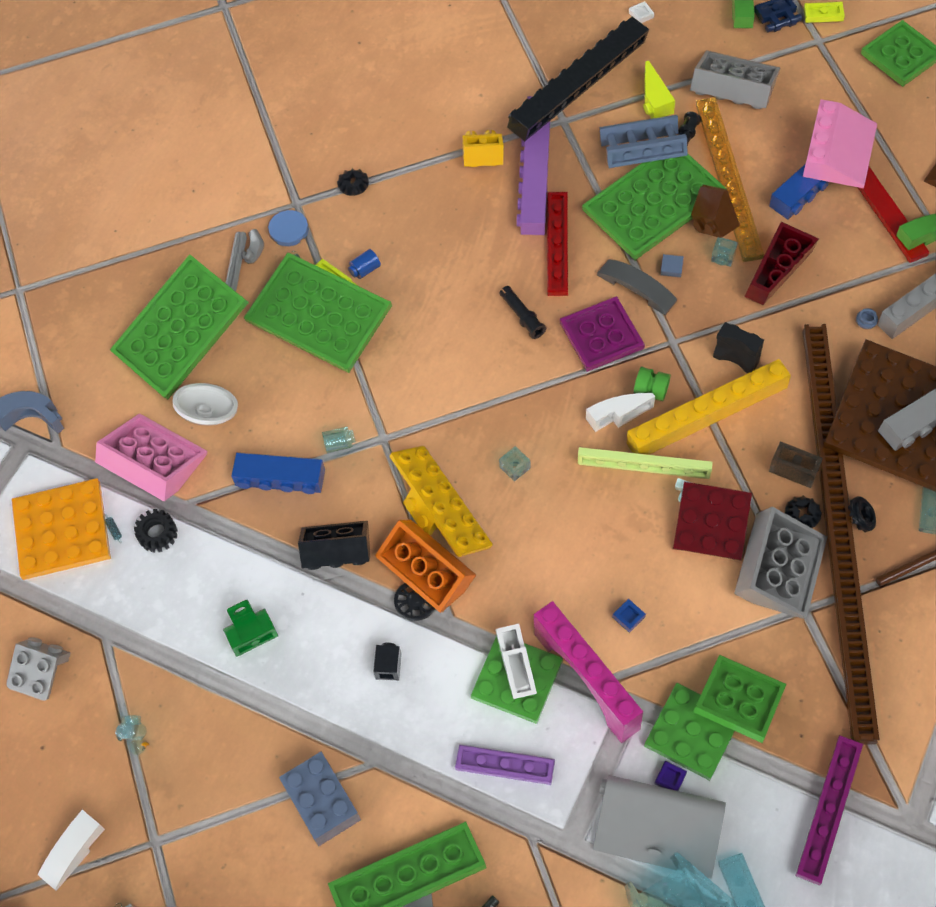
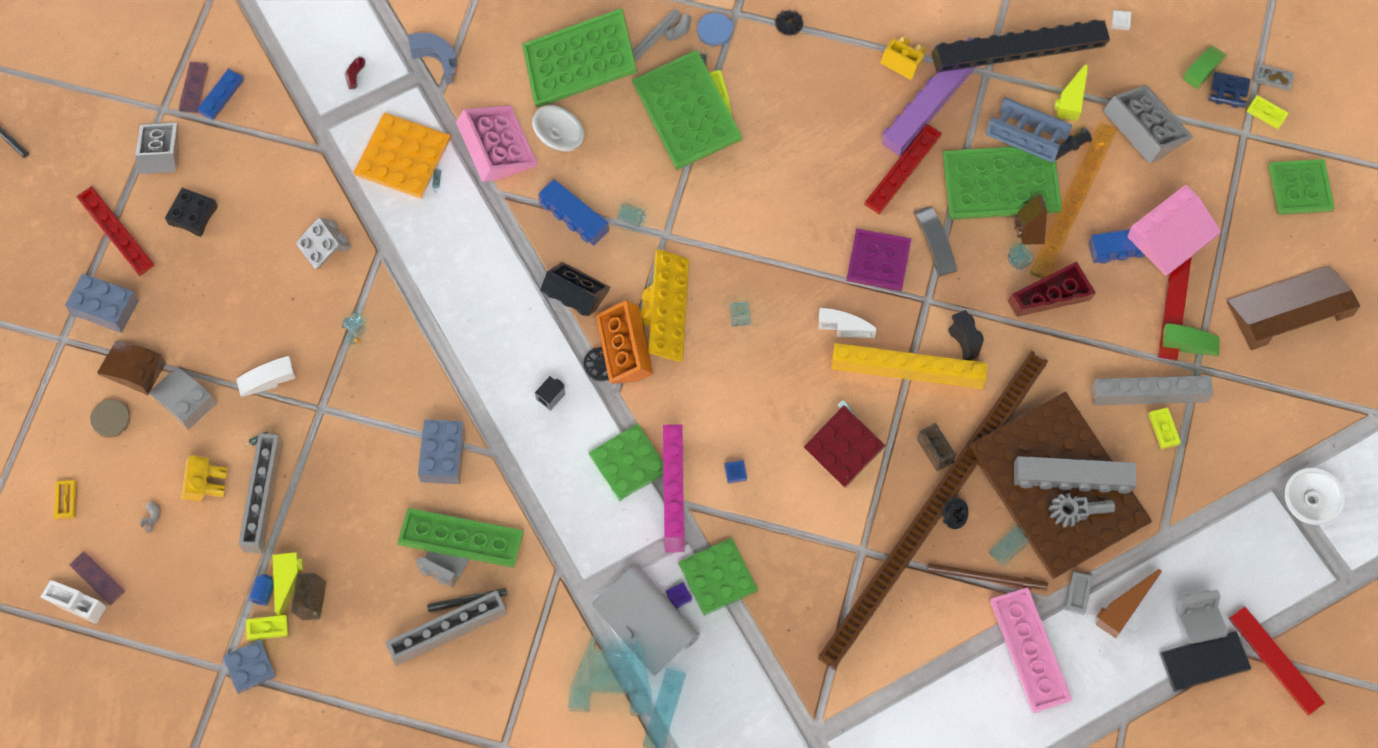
camera: 30 degrees right, 5 degrees up
black tyre [134,509,178,553] -> none
green piece [223,600,278,657] -> none
blue brick [348,249,381,279] -> none
medium lavender tile [455,745,555,785] -> none
white slope [495,624,537,699] -> none
black pin [499,286,547,339] -> none
yellowish green tile [578,447,713,479] -> none
bright green wheel [634,366,671,402] -> none
sand blue tile [661,254,684,277] -> none
bright green plate [694,655,786,743] -> none
light grey slope [734,507,827,619] -> none
black gear [785,495,822,528] -> none
magenta plate [795,735,863,886] -> none
sand blue plate [856,308,878,329] -> none

